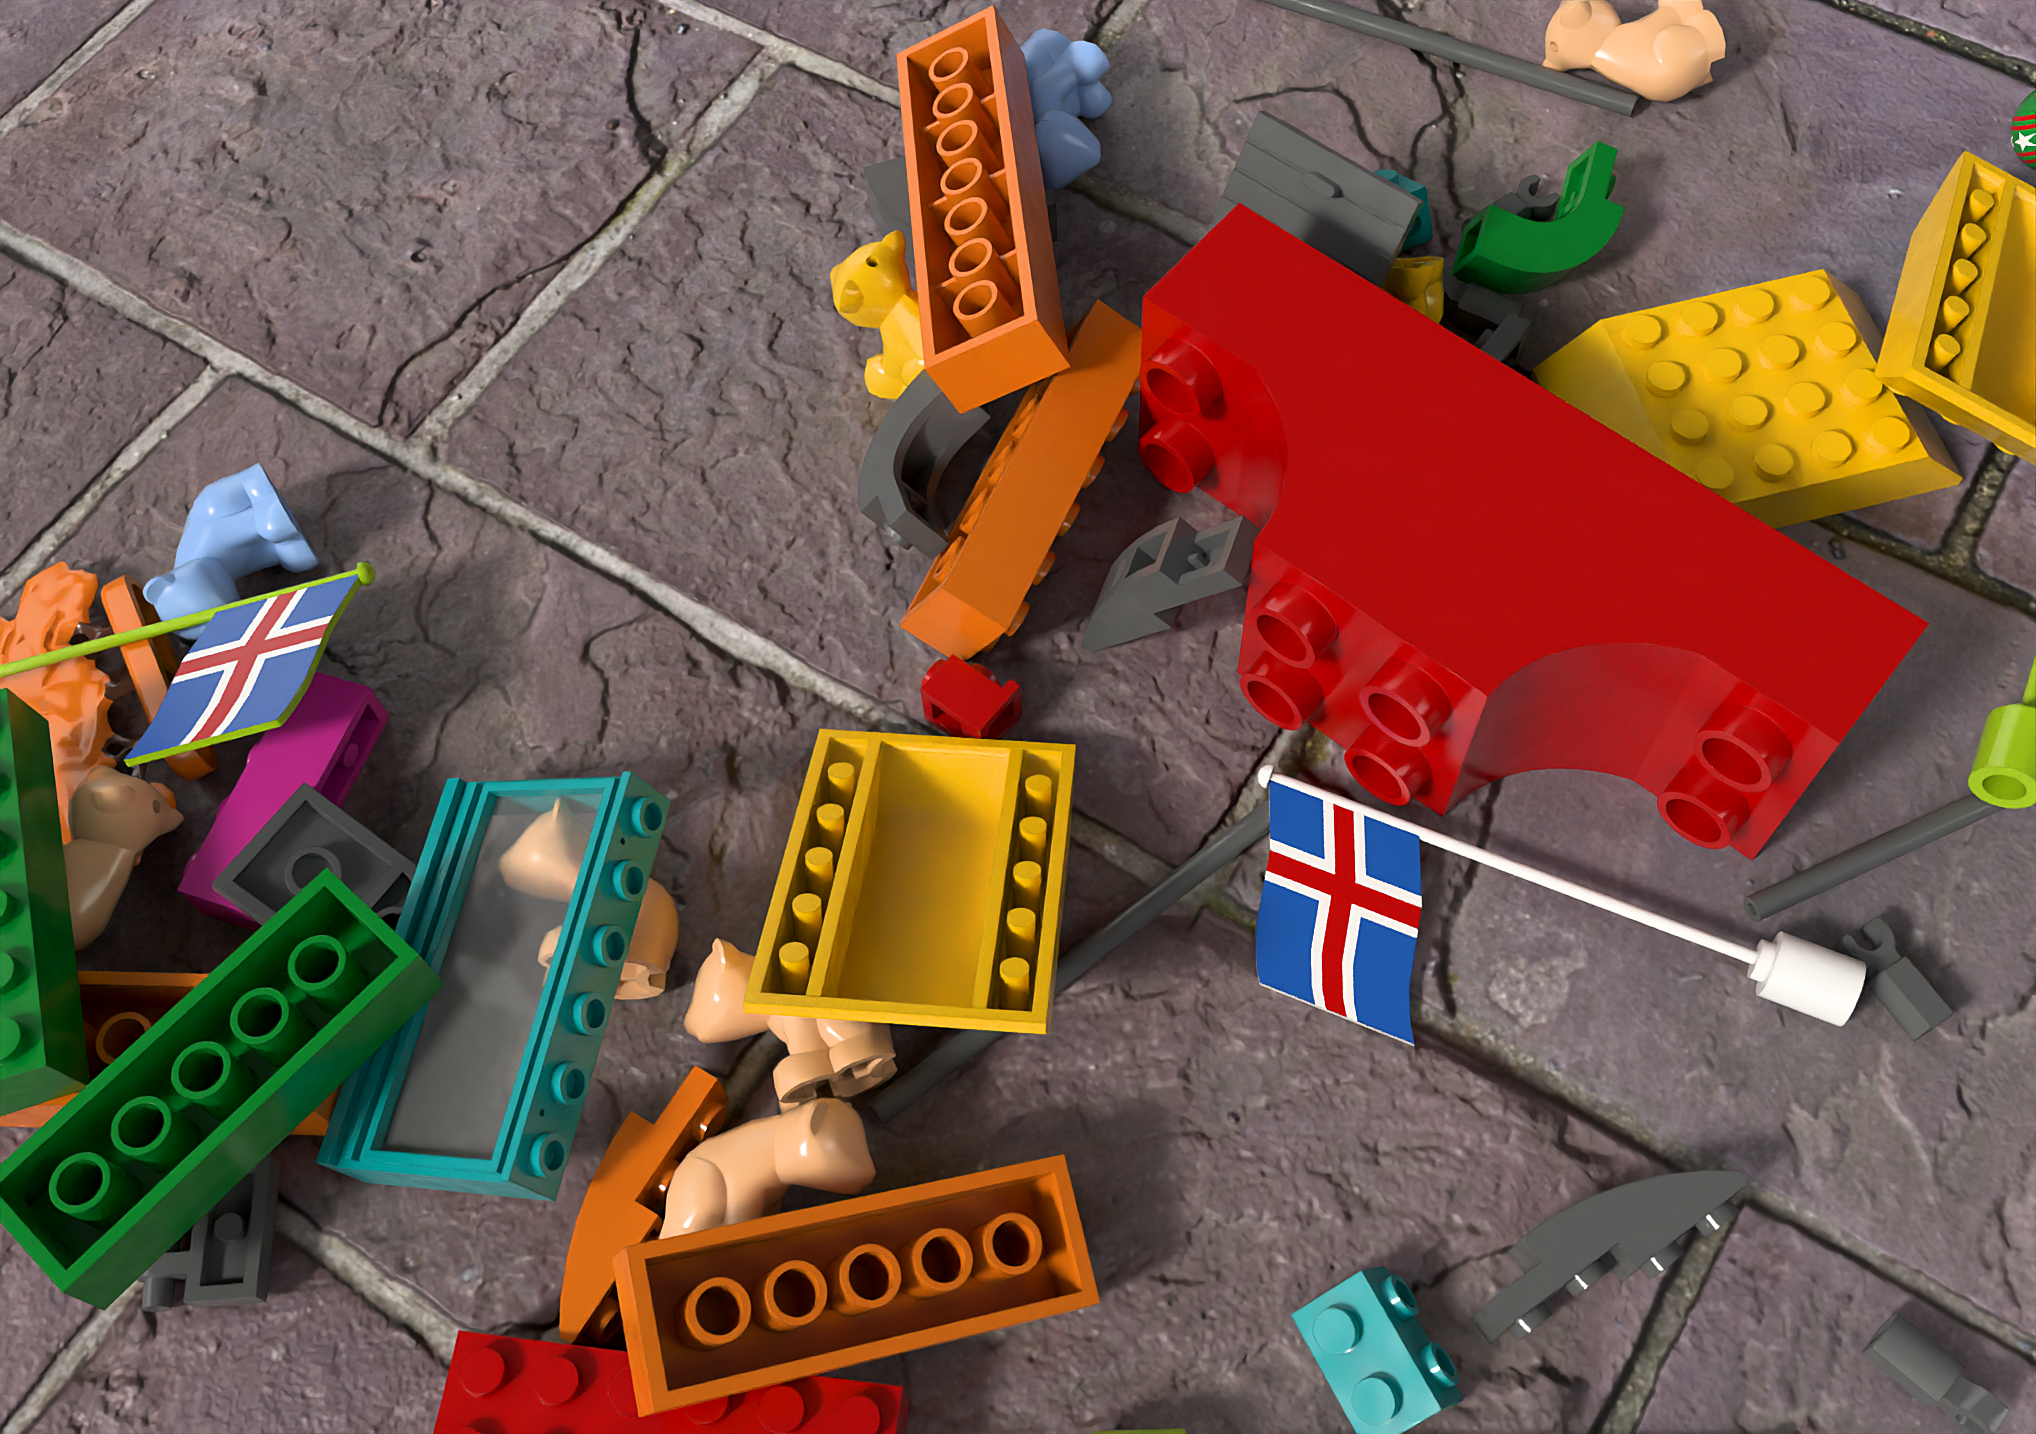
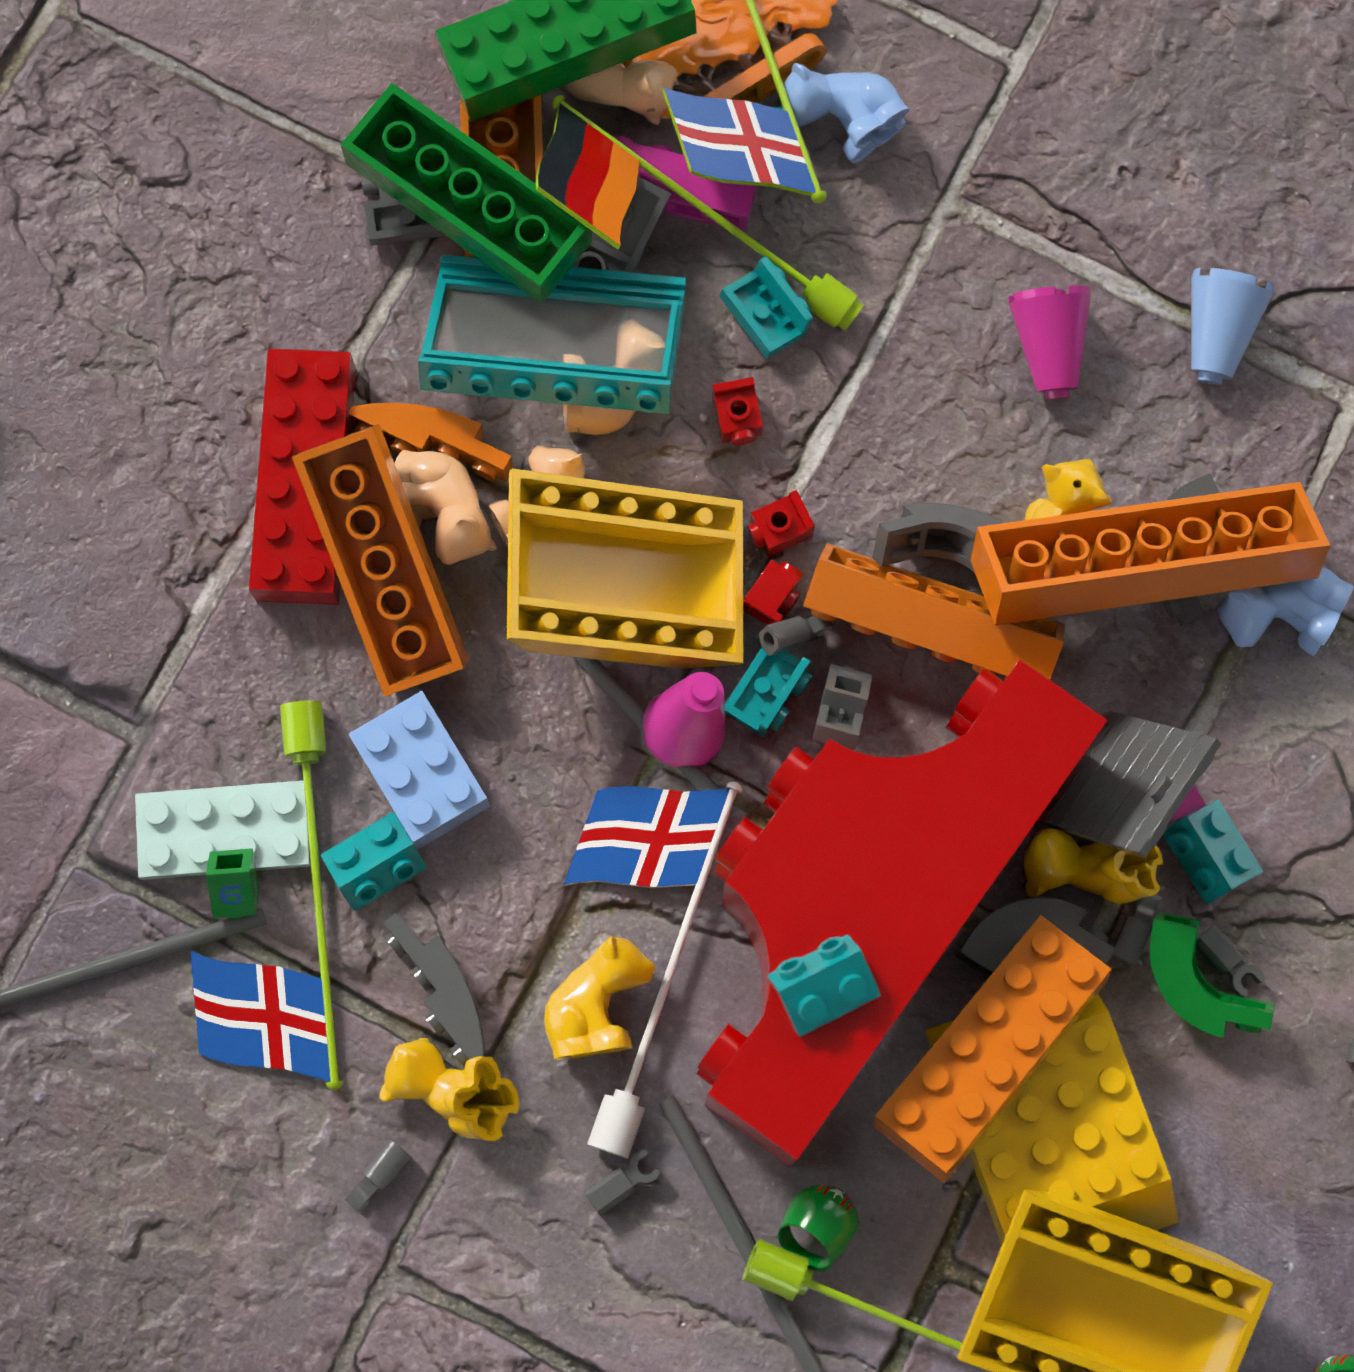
camera: 80 degrees right, 15 degrees up
none -> light blue brick [348,691,490,850]
none -> yellow animal [379,1038,520,1141]
none -> flag [536,95,864,331]
none -> yellow animal [544,936,656,1060]
none -> dark pink cone [642,672,726,768]
none -> red brick [712,377,763,446]
none -> teal bracket [719,256,813,359]
none -> teal bracket [725,648,812,739]
none -> red brick [747,489,815,557]
none -> dark grey bar [759,616,833,656]
none -> teal bracket [768,935,881,1037]
none -> green helmet [778,1184,859,1272]
none -> orange brick [874,915,1111,1183]
none -> dark pink cone [1008,285,1091,400]
none -> light blue cone [1191,268,1275,386]

